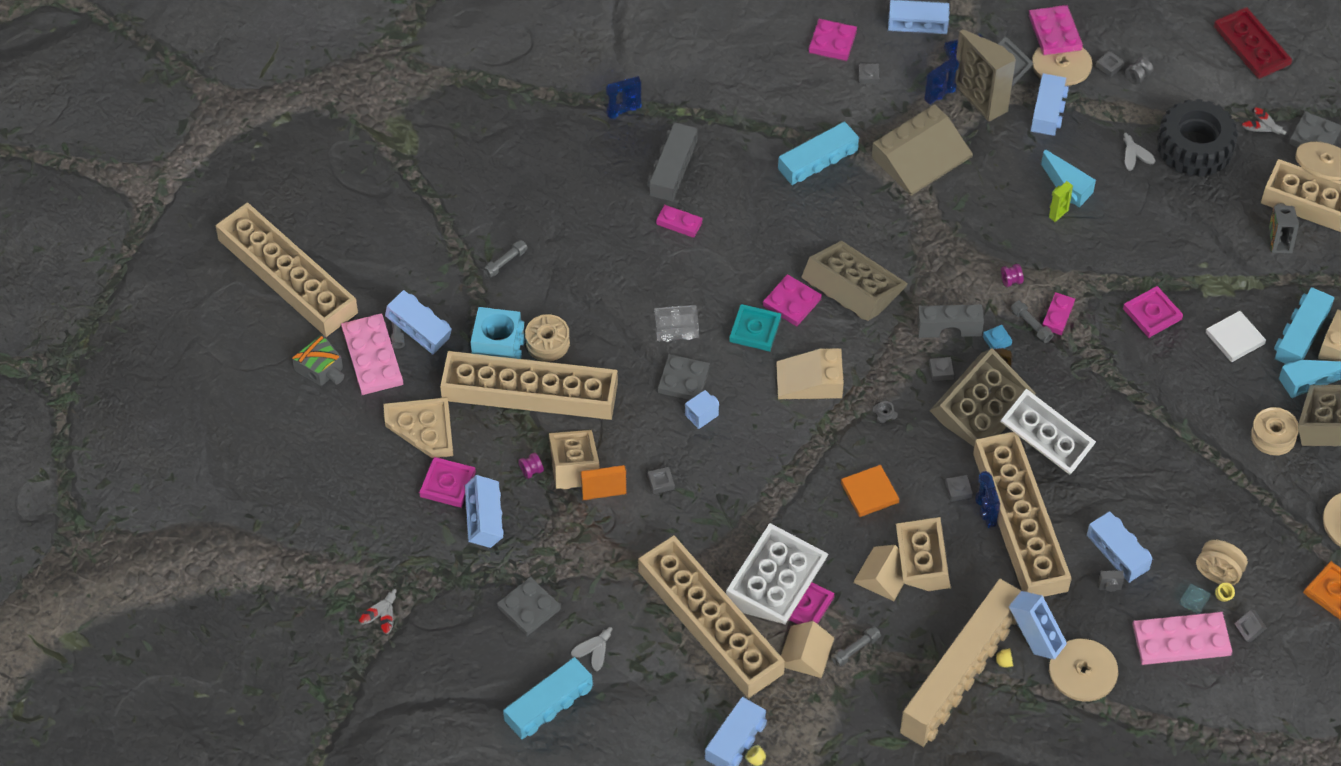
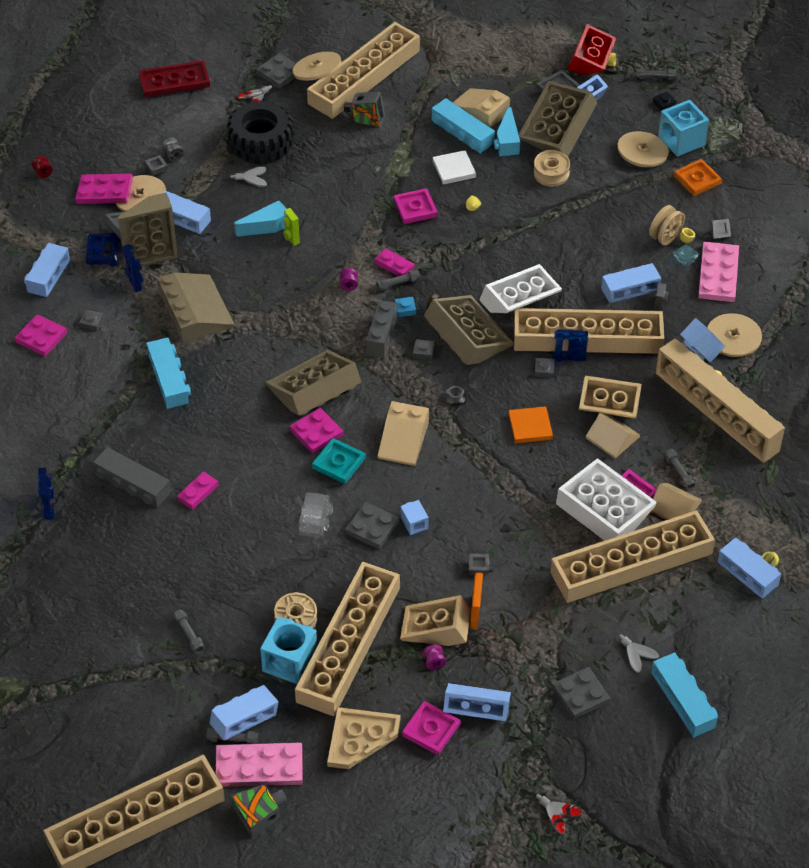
camera: 75 degrees left, 5 degrees down
none -> light yellow hinge [466,195,481,211]

